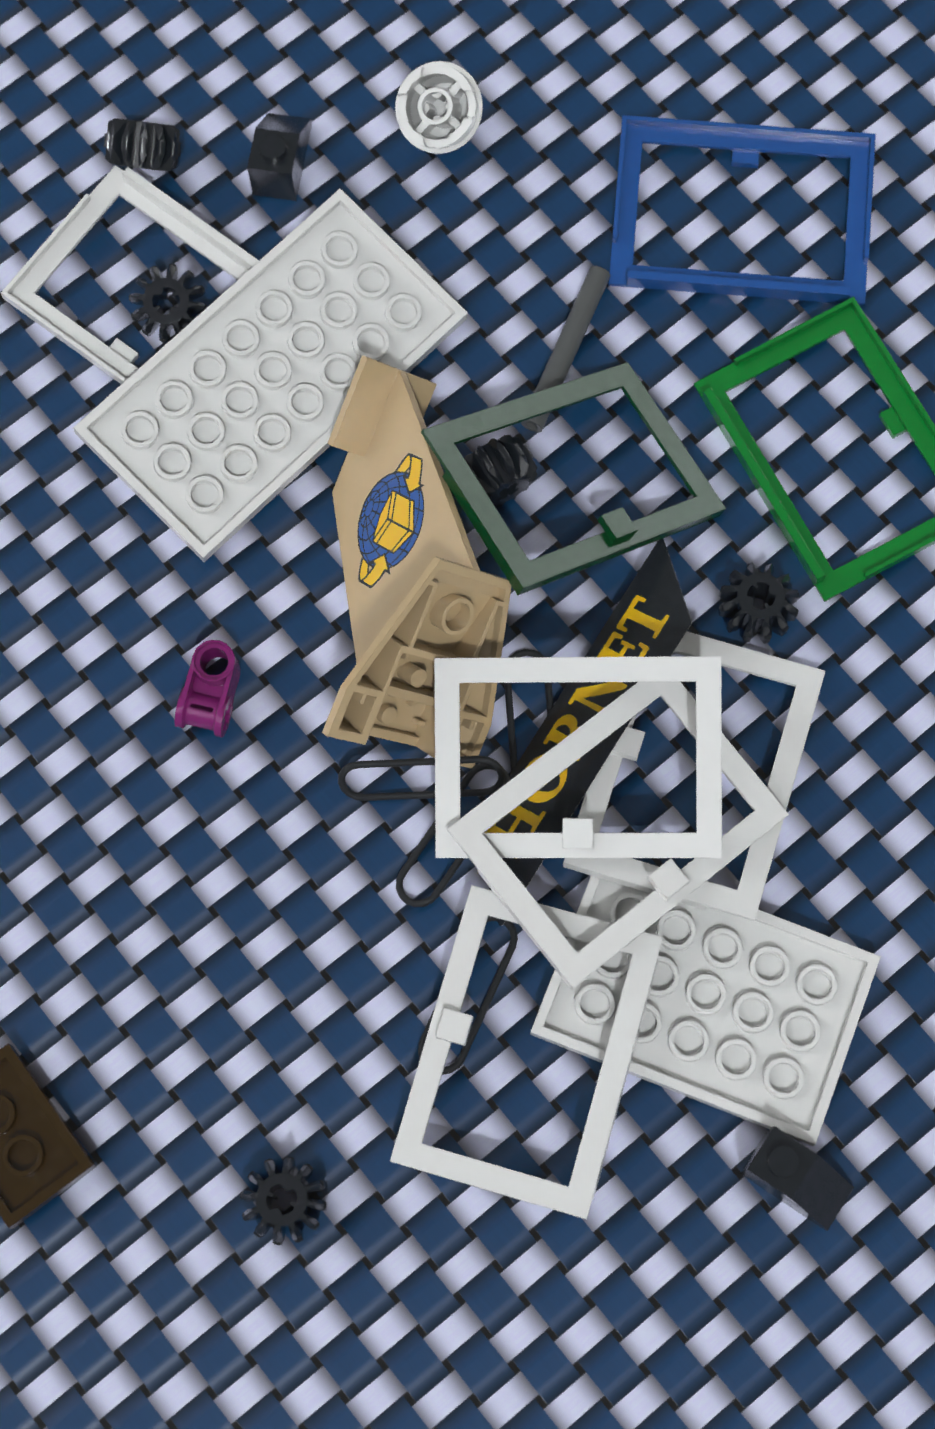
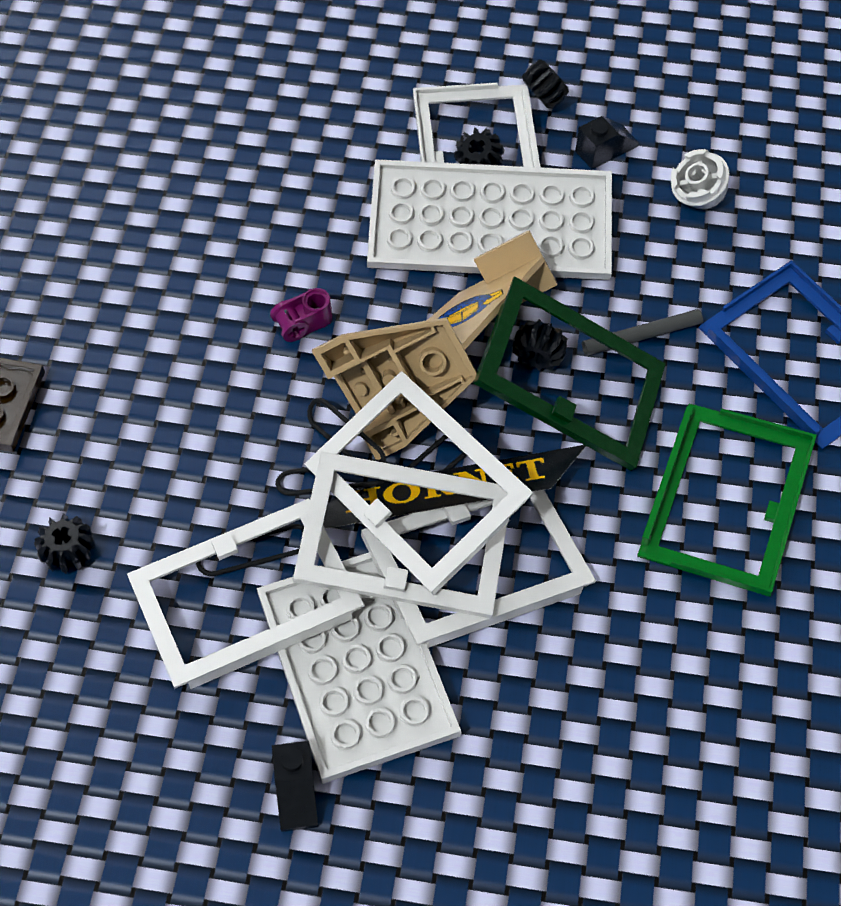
camera: 45 degrees right, 15 degrees down
black gear [718,562,799,644] -> none

